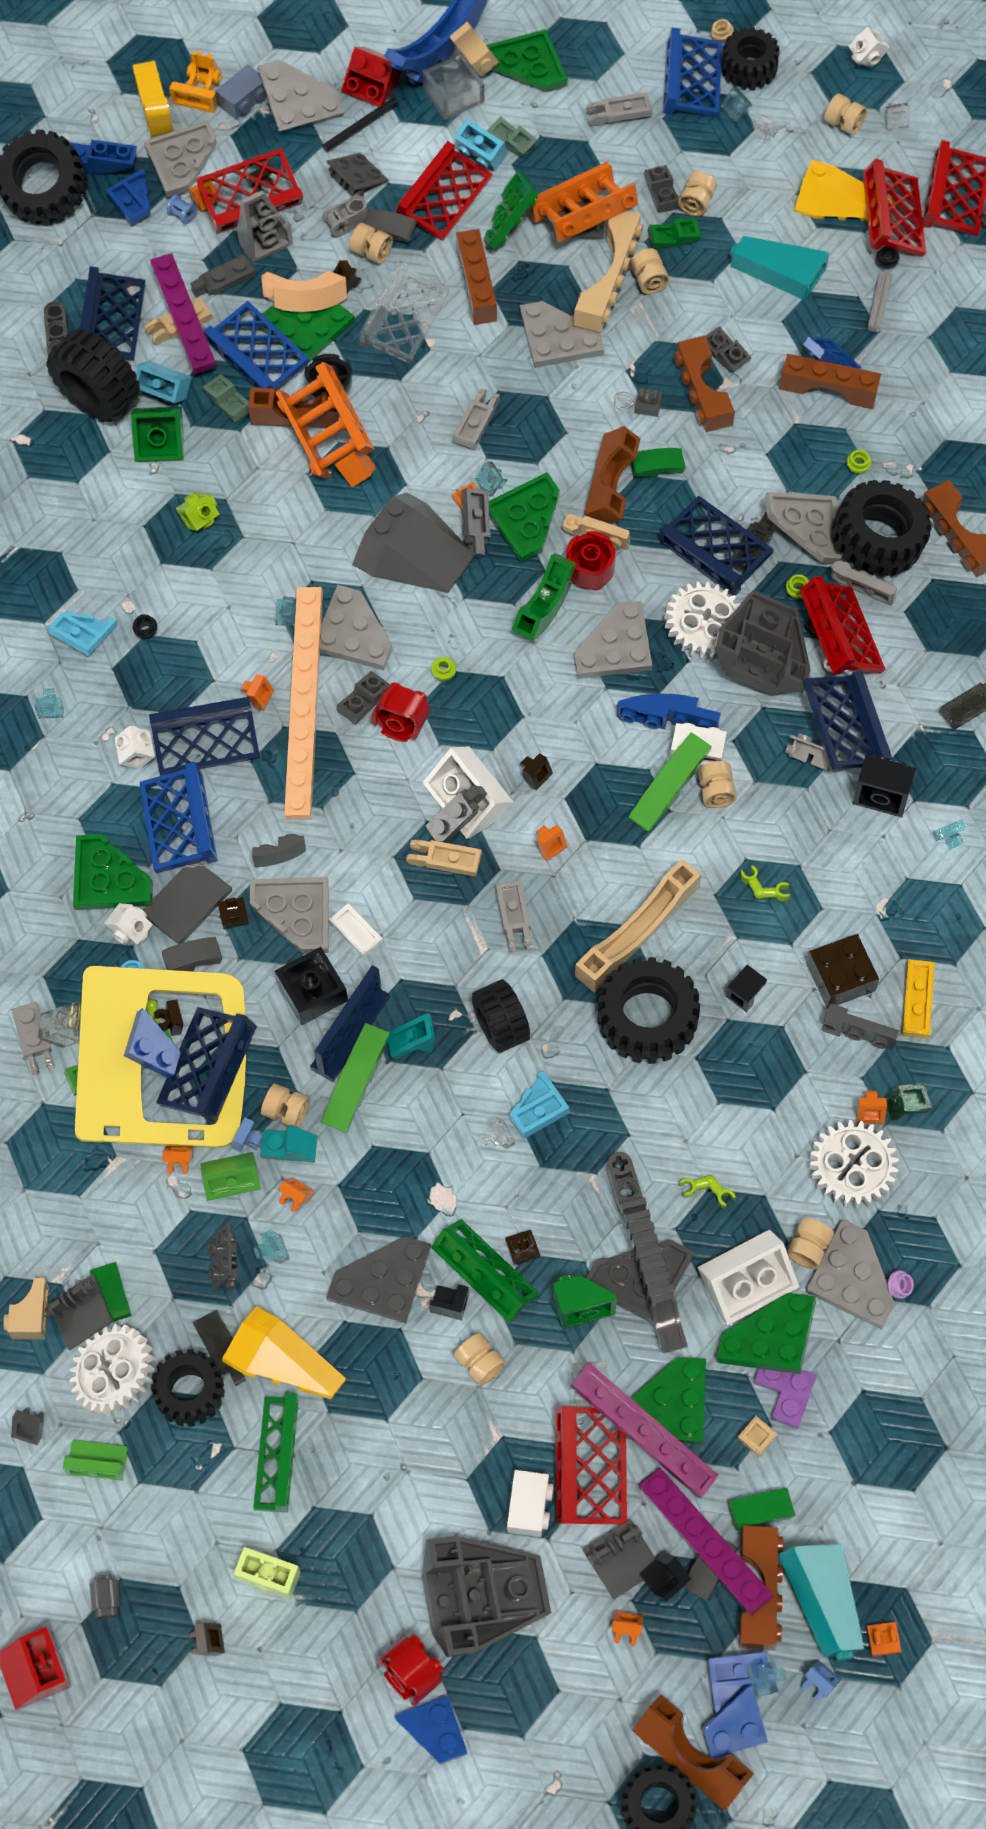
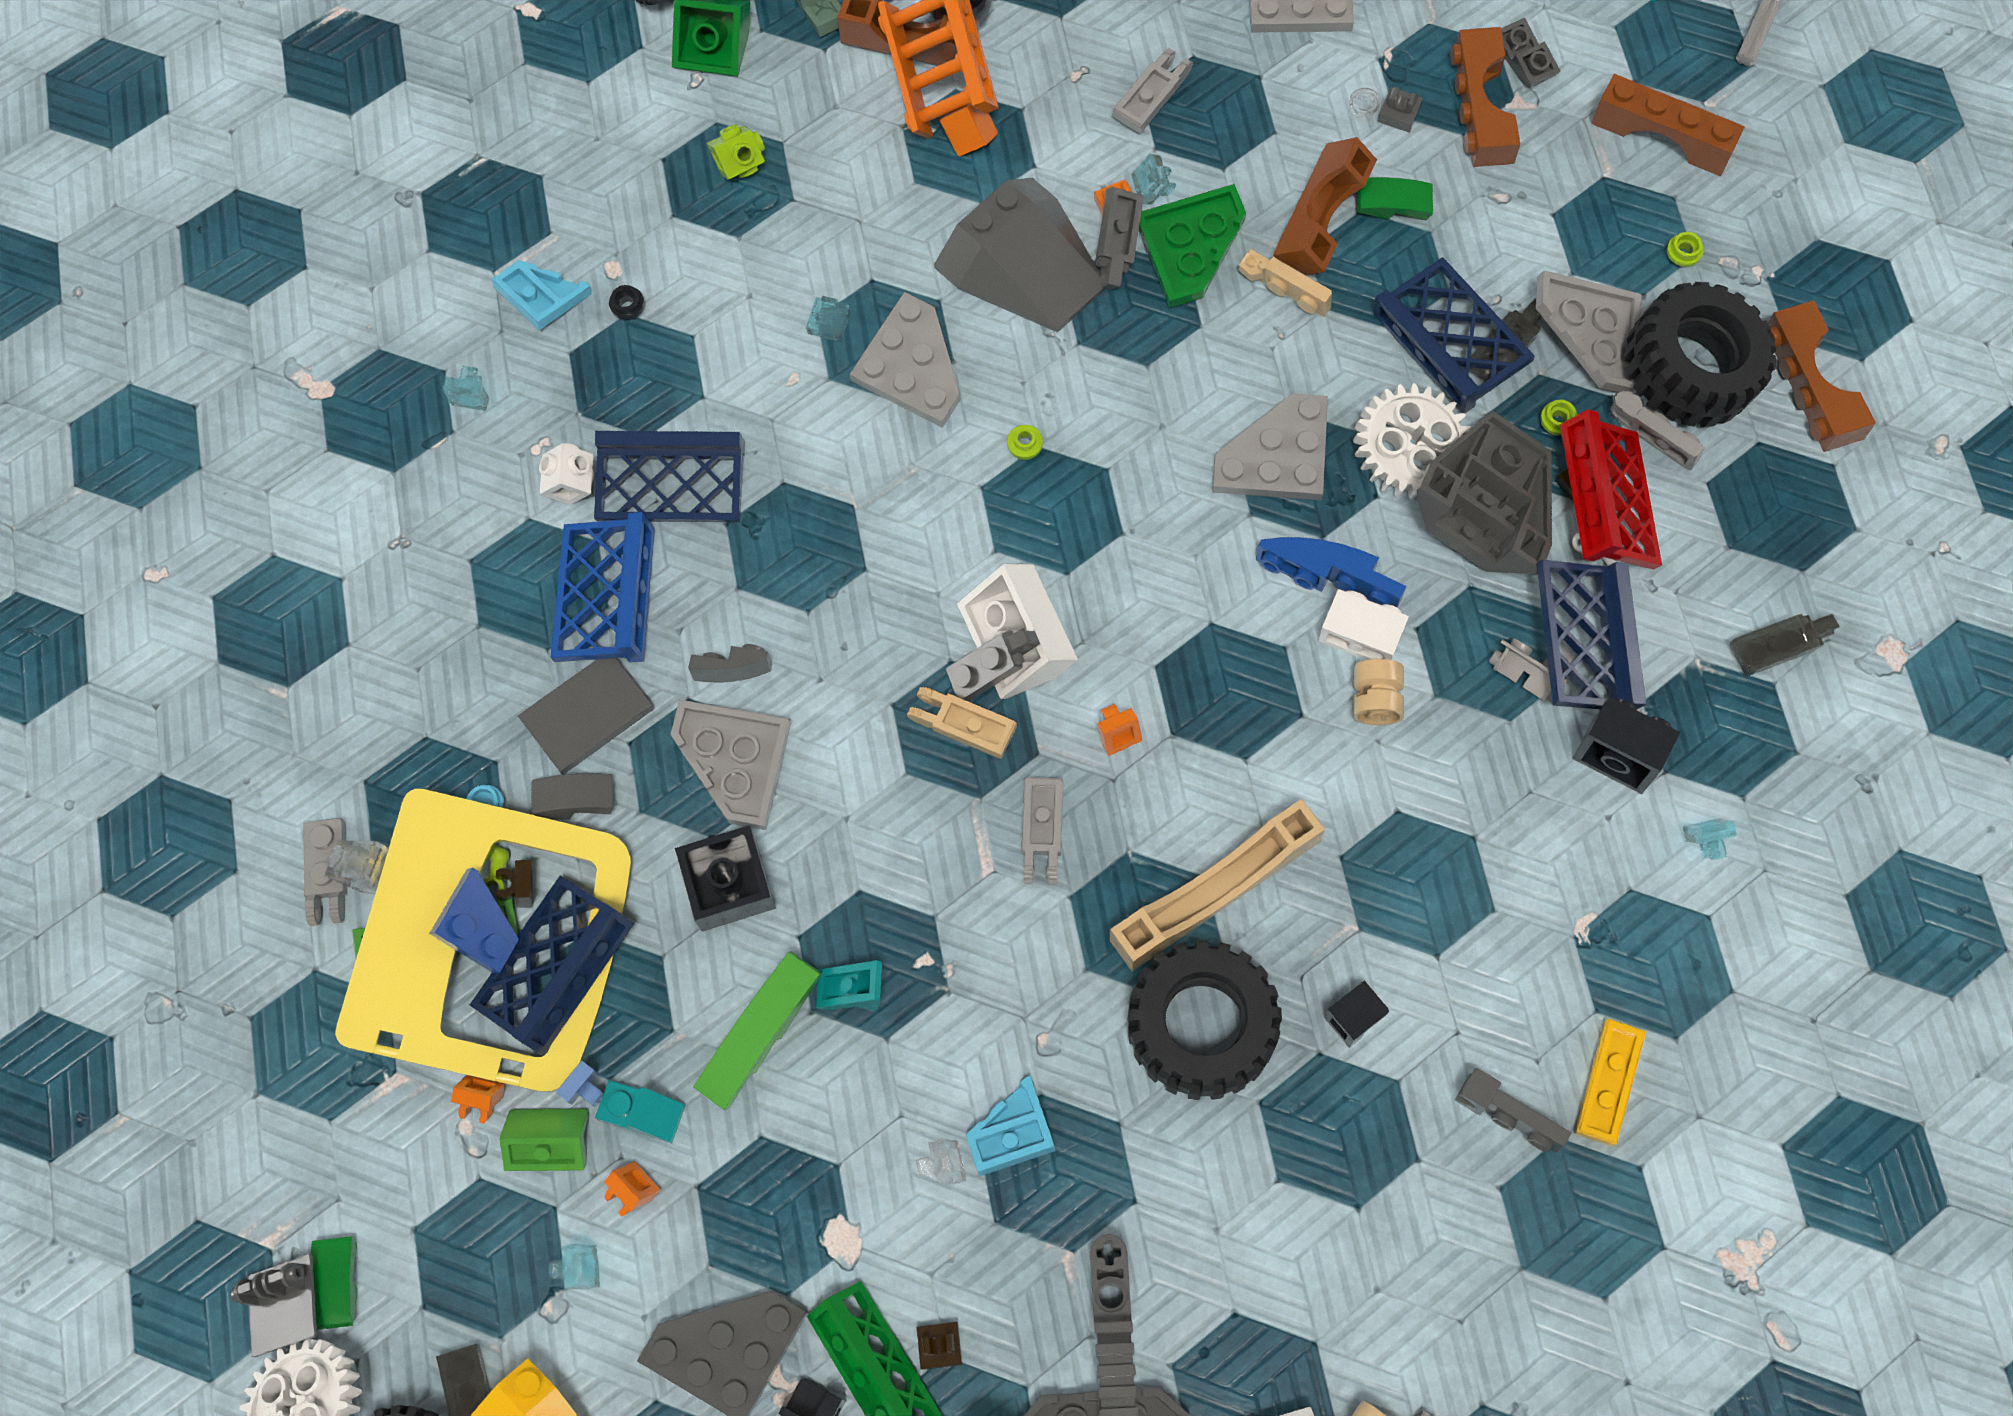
camera: 15 degrees right, 5 degrees up
tan arch [4,1278,49,1340] -> none
green plate [73,834,153,910] -> none
white brick [104,903,153,945] -> none
dark grey hinge [208,1221,238,1292] -> none
dark brown tile [218,897,249,930] -> none
orange tile [240,674,274,710] -> none
tan wheel [261,1083,310,1128] -> none
light nougat plate [284,587,323,820] -> none
dark blue fence [310,965,390,1083] -> none
white tile [329,903,383,958] -> none
dark grey slope [337,671,390,724] -> none
red brick [371,682,430,742] -> none
black tyre [472,979,530,1053] -> none
green arch [511,553,577,640] -> none
dark brown tile [520,753,553,790] -> none
red brick [566,531,616,591] -> none
bright green slope [628,732,712,833] -> none
lime arm [679,1174,736,1209] -> none
lime arm [740,865,790,902] -> none
blue wing [803,337,862,369] -> none
dark brown brick [806,933,879,1009] -> none
white gear [809,1120,899,1208] -> none
orange tile [857,1091,887,1124] -> none
clear green bracket [884,1084,932,1120] -> none

